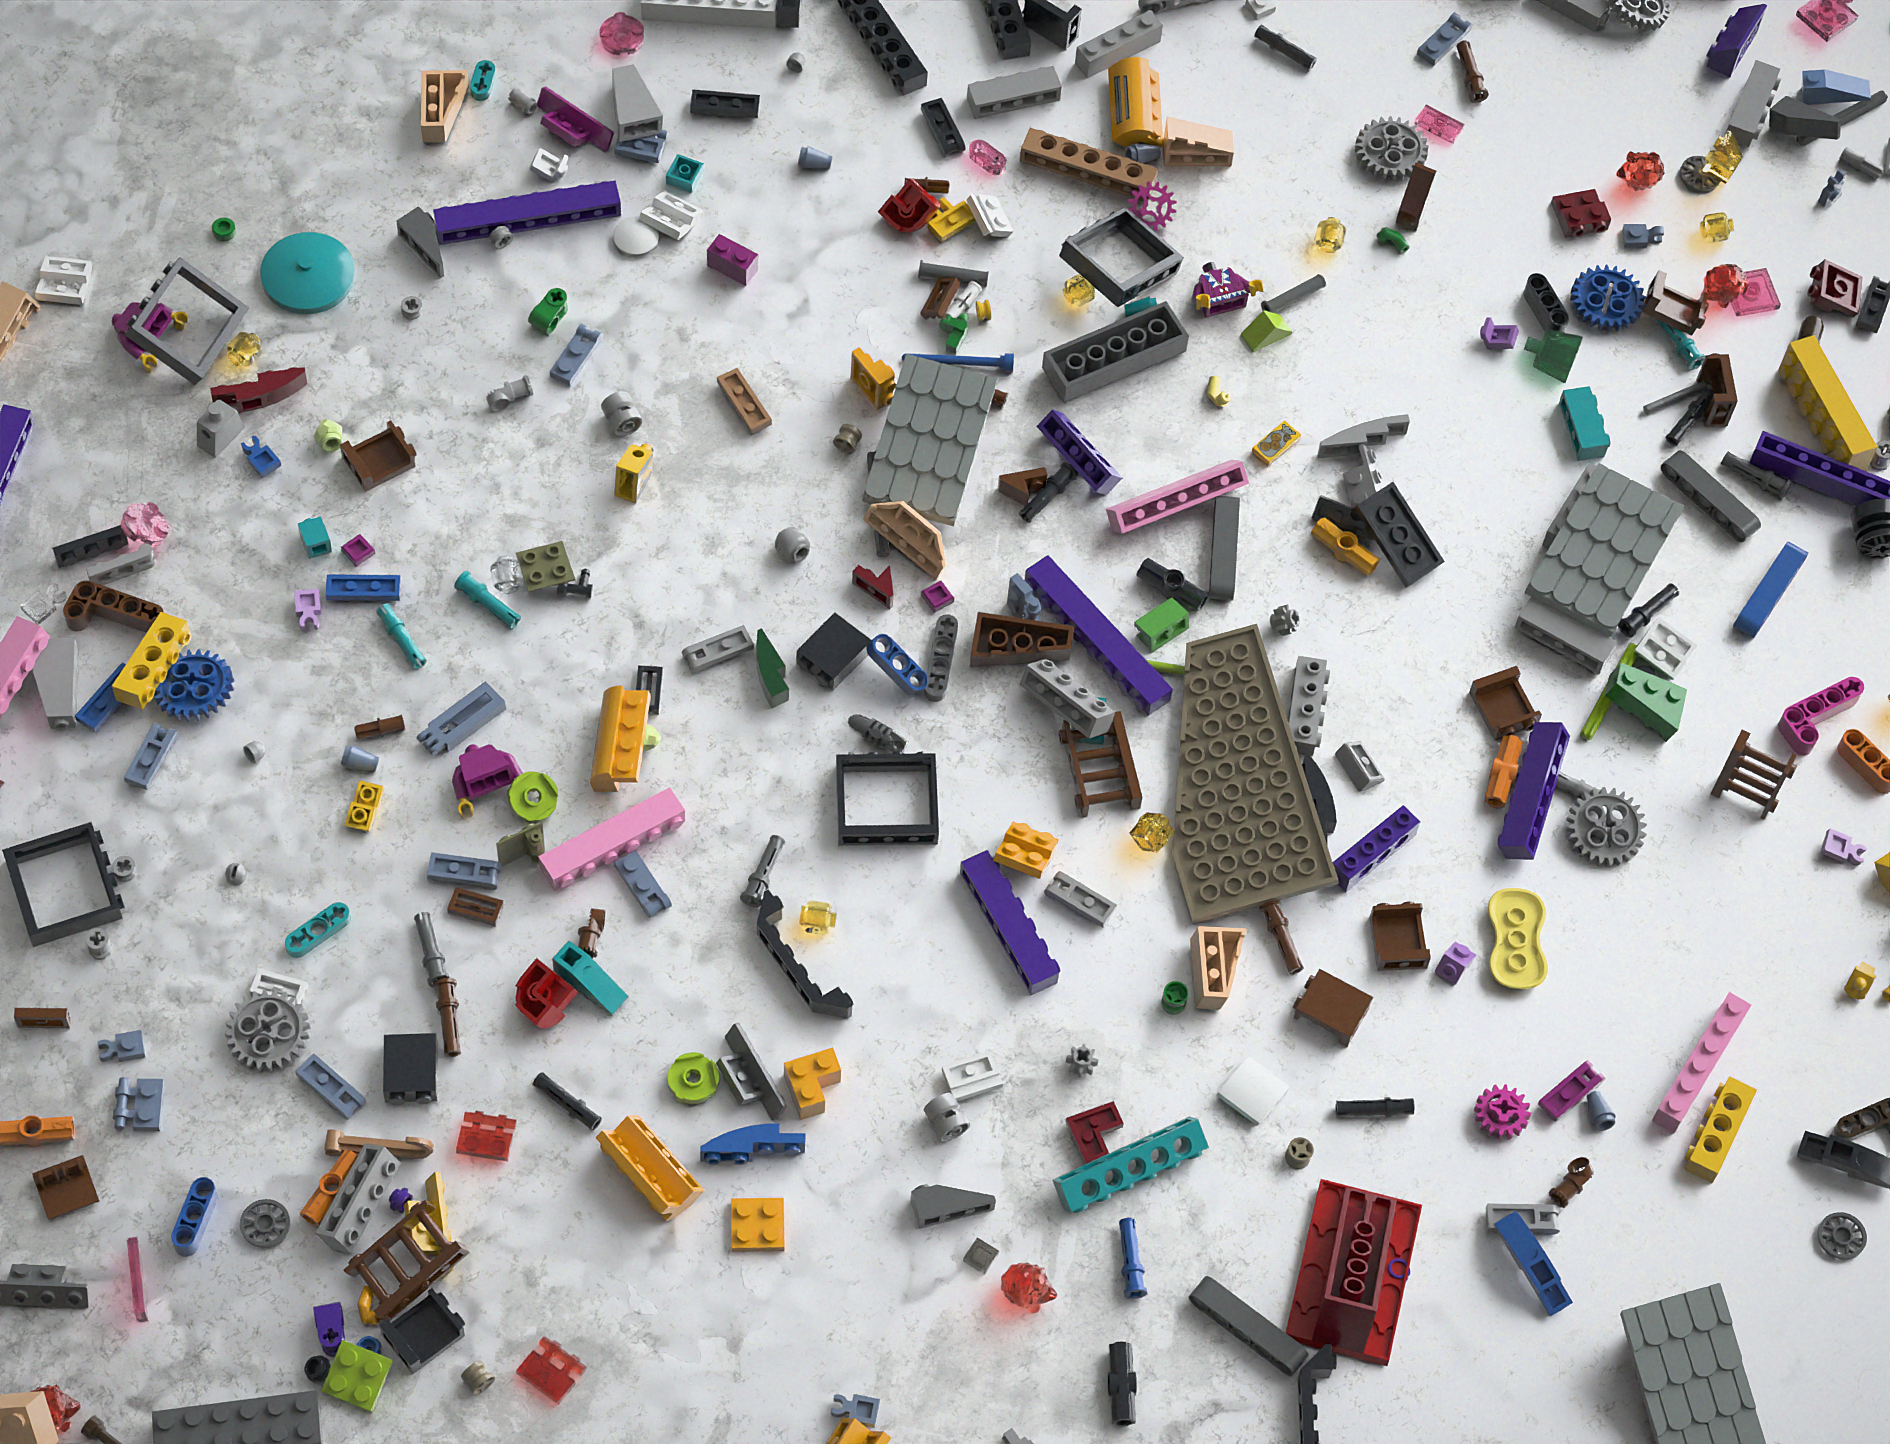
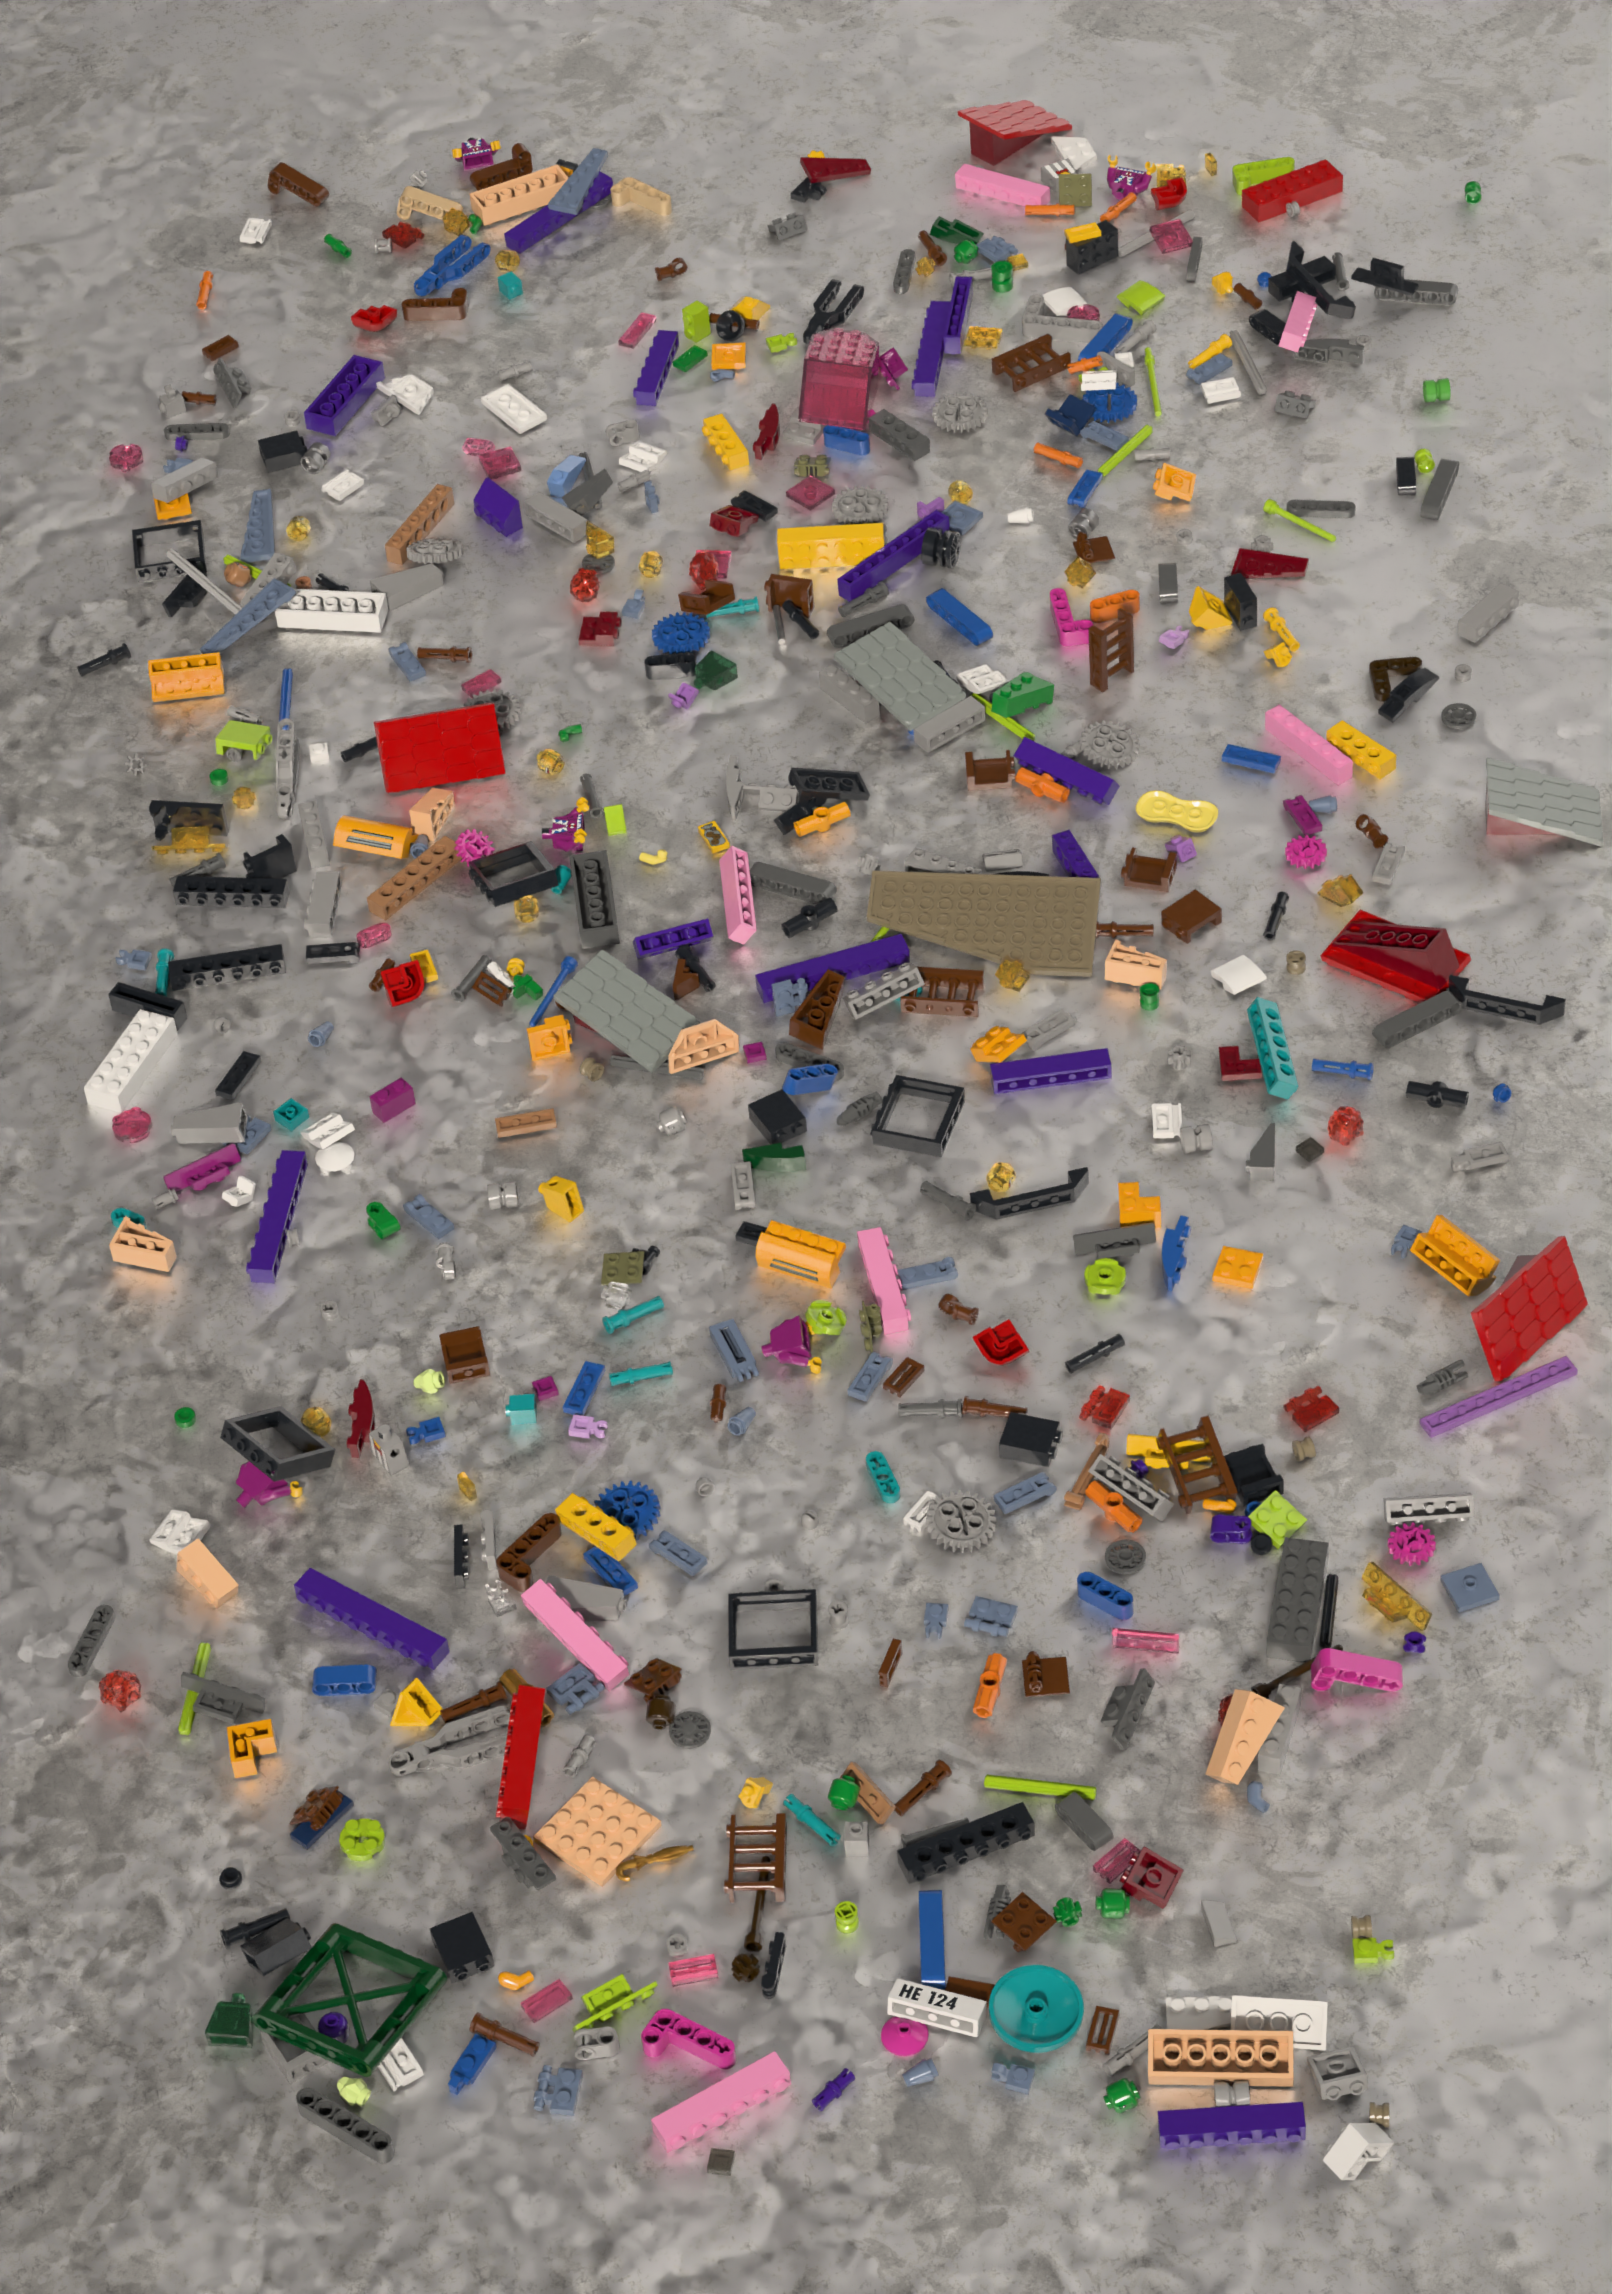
camera: 60 degrees left, 15 degrees down
clear pink plate [121,502,171,547] -> none
teal dish [260,232,355,314] -> none
yellow slope [344,780,385,832] -> none
dark grey slope [396,206,444,278] -> none
teal slope [552,941,629,1015] -> none
light orange brick [595,1115,705,1221] -> none
dark red slope [852,564,894,609] -> none
white plate [966,194,1013,237] -> none
bright green hinge [1134,597,1189,652] -> none
reddish brown slope [1396,162,1437,231] -> none
blue slope [1493,1211,1573,1316] -> none
teal brick [1559,386,1611,461] -> none
dark brown brick [1797,316,1824,344] -> none
none -> red piece [374,703,506,793]
none -> clear yellow tile [457,1472,477,1501]
none -> blue plate [1222,744,1281,774]
none -> clear yellow slope [1317,874,1364,907]

